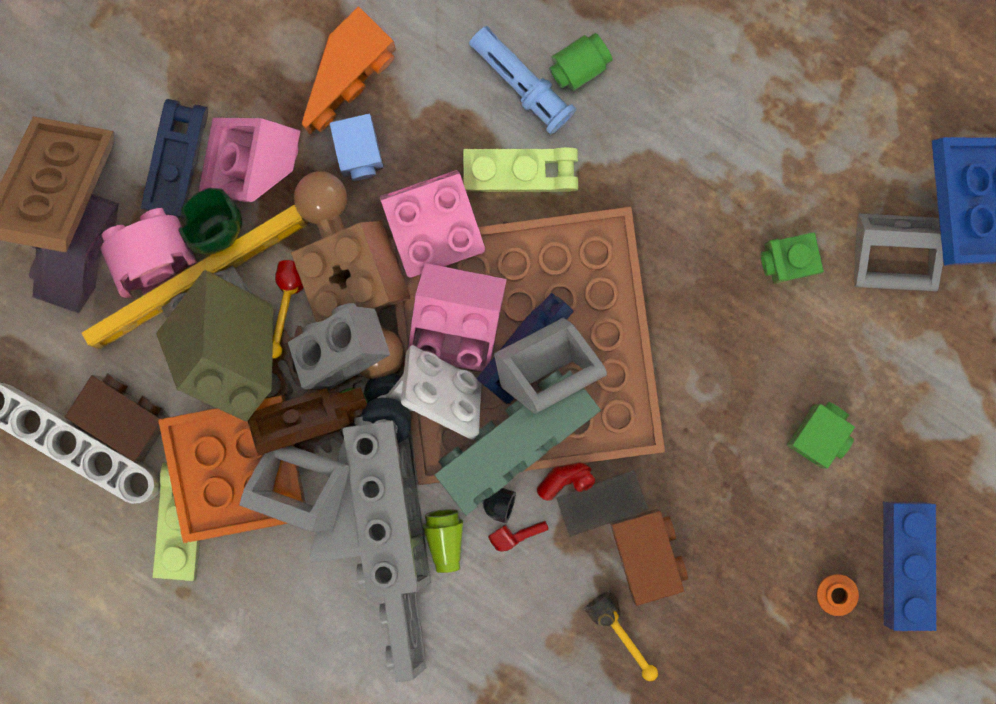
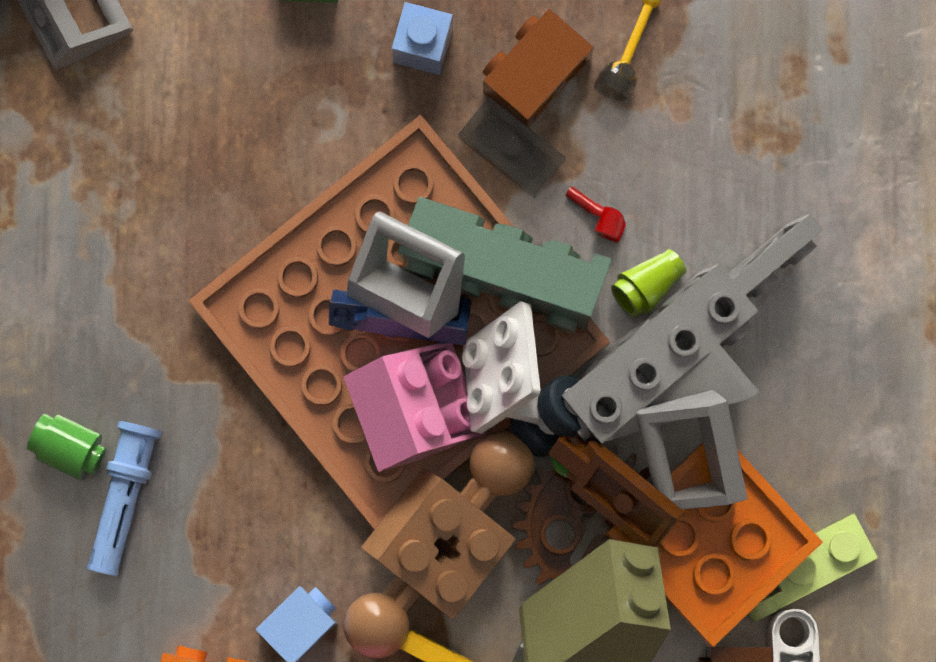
camera: 125 degrees left, 5 degrees down
hinge [272,260,304,358] -> none
light grey brick [288,303,390,390] -> none
bright pink bracket [380,170,485,278] -> none
yellowish green plate [463,147,578,192] -> none
black hinge [483,488,516,523] -> none
red arm [537,462,595,501] -> none
bright green bracket [760,232,824,284] -> none
none -> light blue brick [391,2,453,75]

